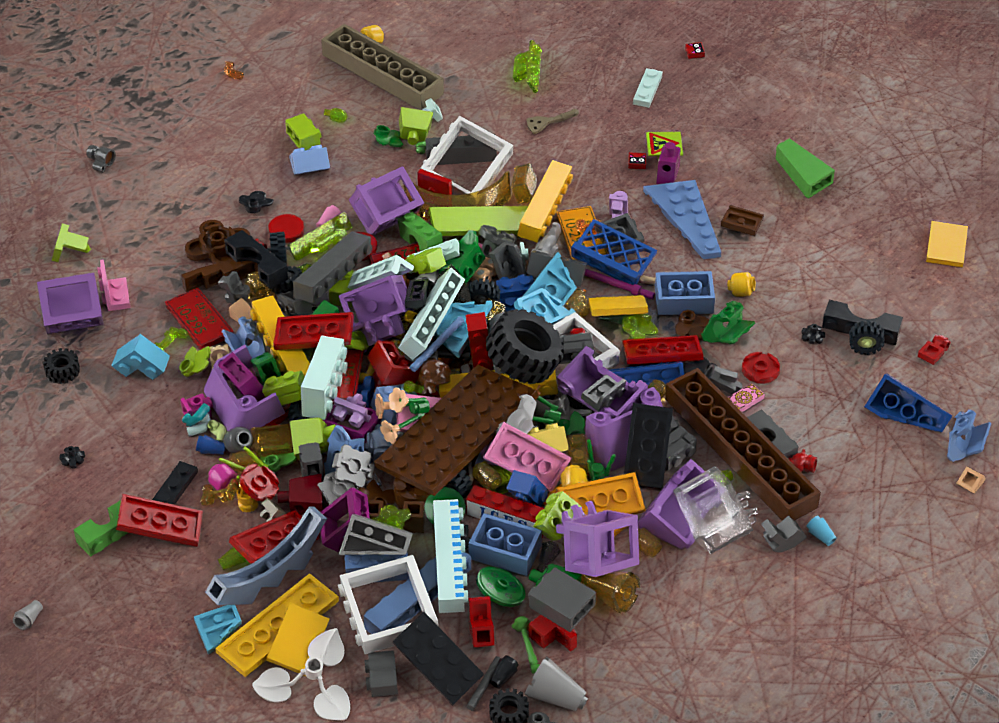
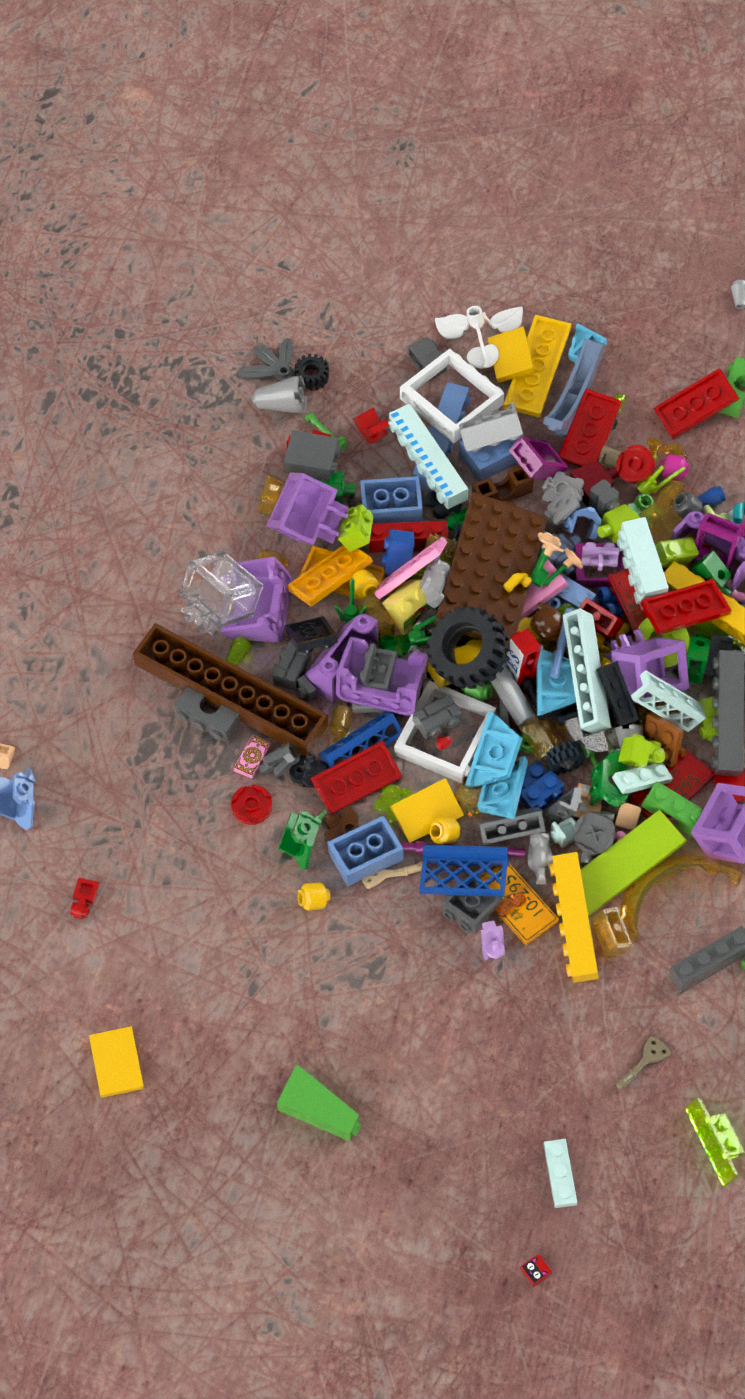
camera: 155 degrees right, 15 degrees up
black plate [152,461,198,505] -> none
reddish brown plate [358,479,395,510] -> none
clear neon green plate [371,505,411,530] -> none
black plate [392,612,484,706] -> none
red plate [417,169,452,207] -> none
white window [421,116,513,207] -> none
dark grey bar [466,656,500,711] -> none
green shield [476,567,526,607] -> none
black cone [490,655,519,689] -> none
tile [628,152,646,169] -> none
medium blue wing [643,180,721,259] -> none
lime piece [646,132,683,160] -> none
magenta torso [656,142,681,184] -> none
reddish brown plate [721,205,764,236] -> none
dark grey brick [761,516,807,552] -> none
red animal [788,449,817,473] -> none
black plant [801,324,825,344] -> none
medium azure cone [806,516,837,546] -> none
black arch [822,300,903,345] -> none
black wheel [849,320,884,355] -> none
blue wedge [864,373,952,432] -> none
none -> yellow head [429,818,460,845]
none -> yellow arm [503,573,532,593]

